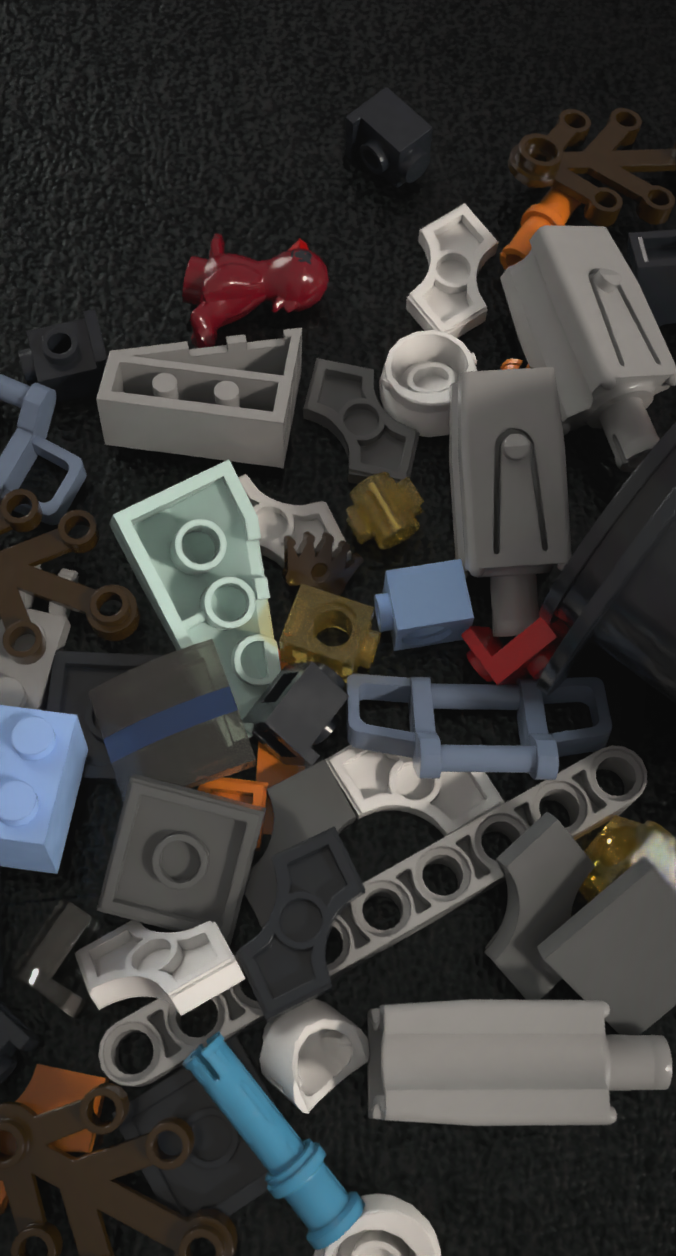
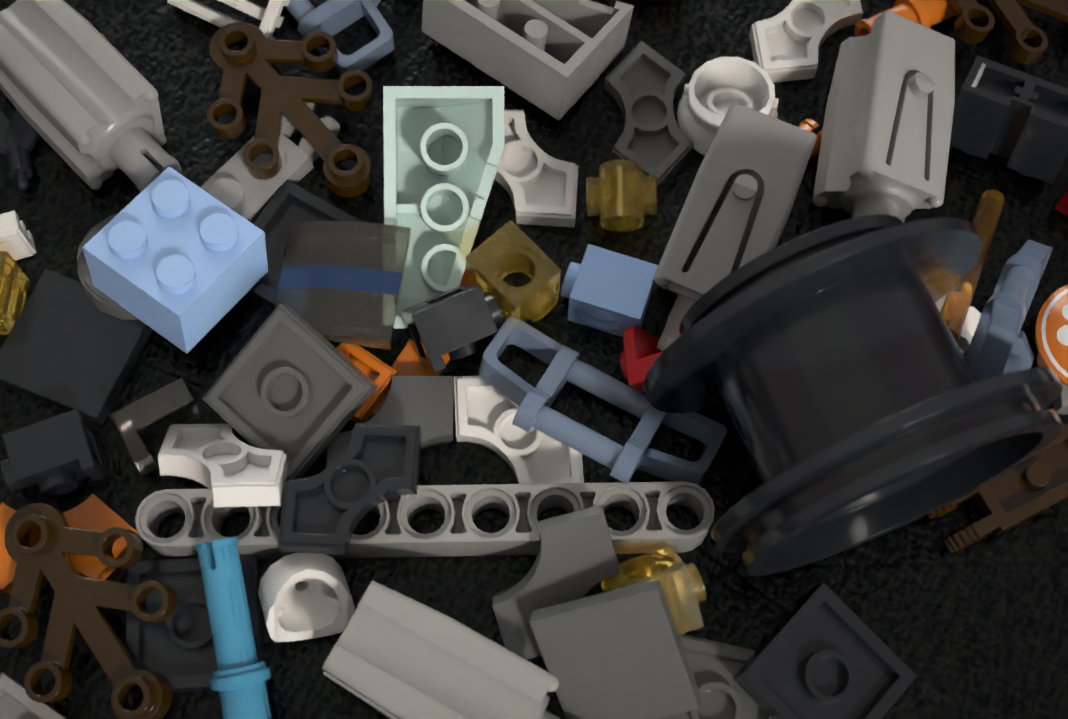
camera: 30 degrees right, 0 degrees up
dark brown piece [282,531,363,603] -> none

